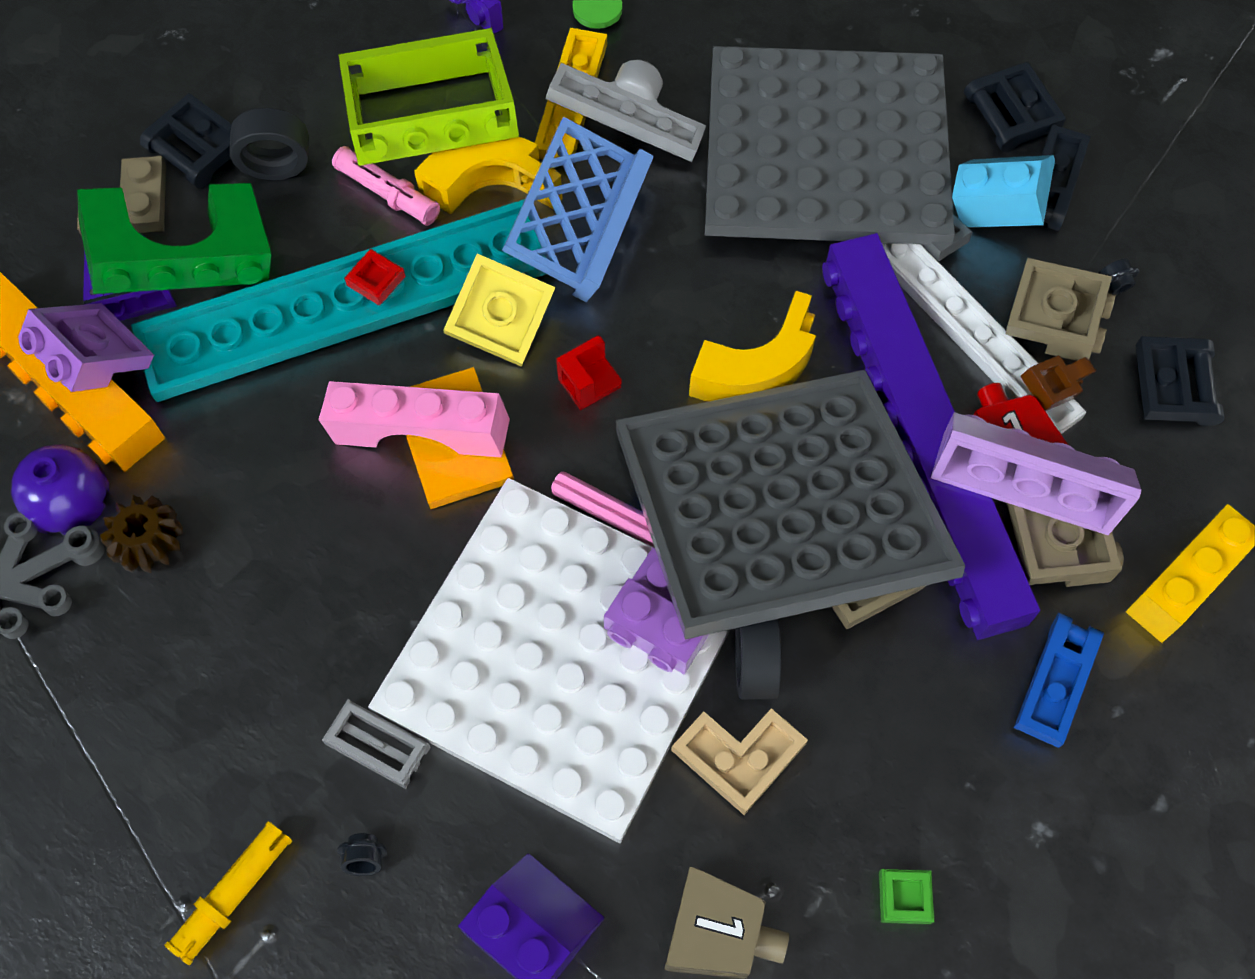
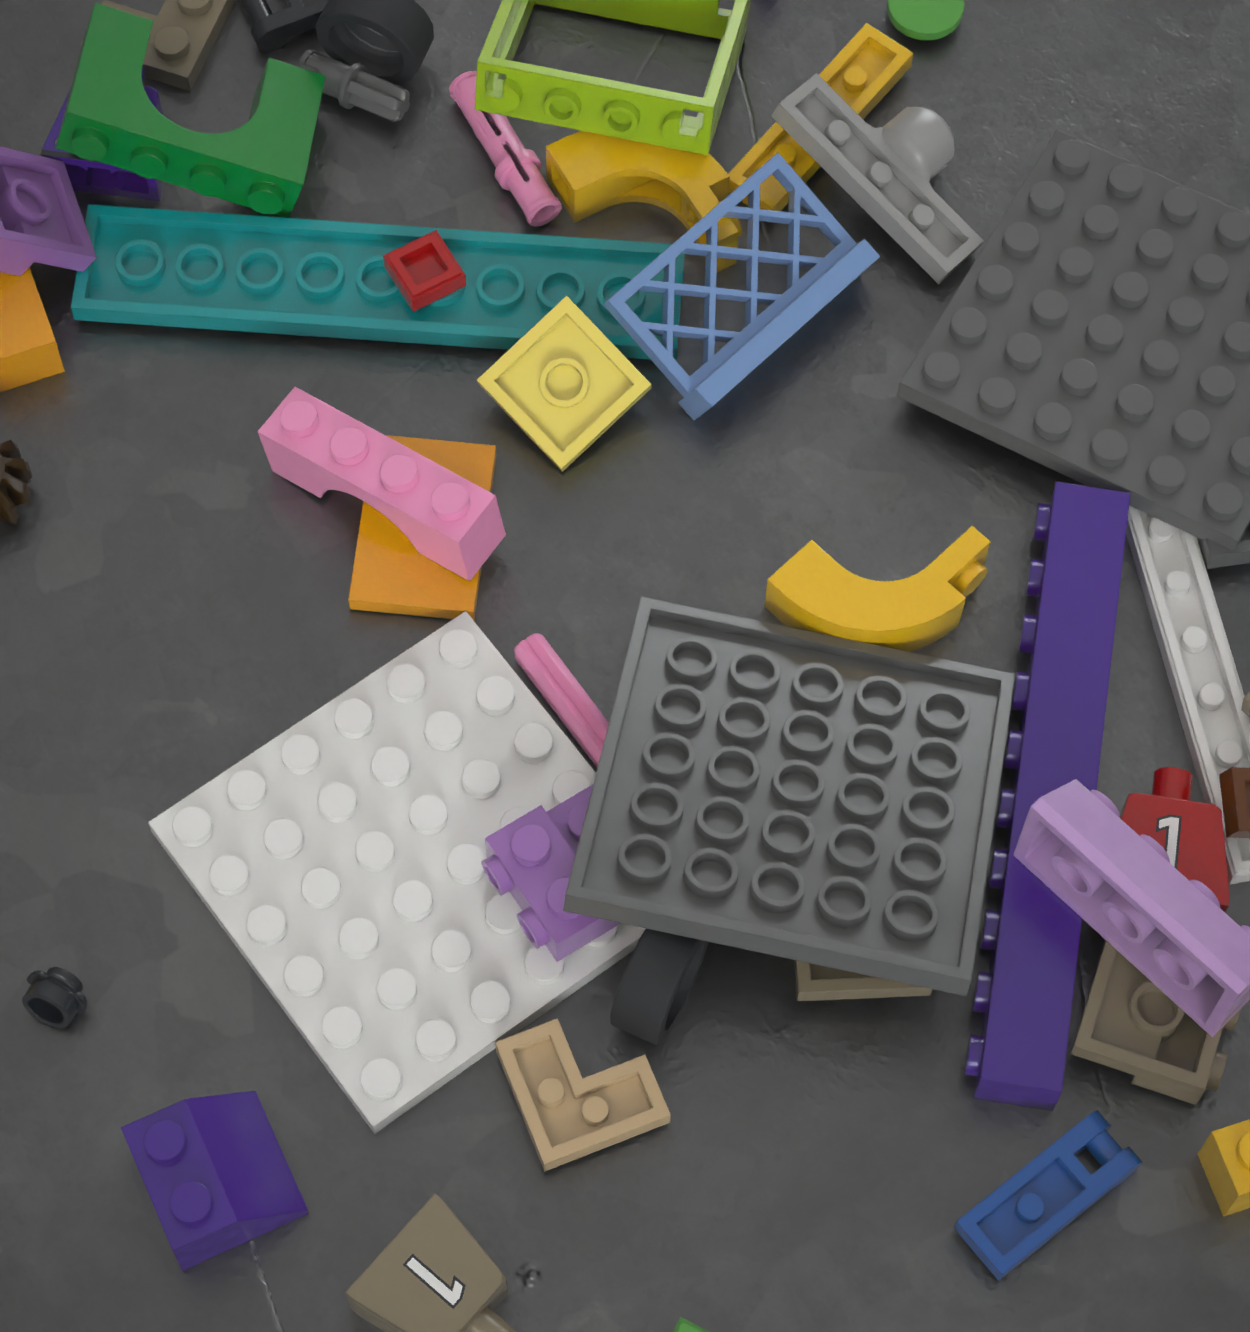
camera: 25 degrees right, 0 degrees up
light grey tile [322,700,431,789] -> none
red panel [556,335,622,411] -> none
none -> dark grey axle [299,49,410,122]

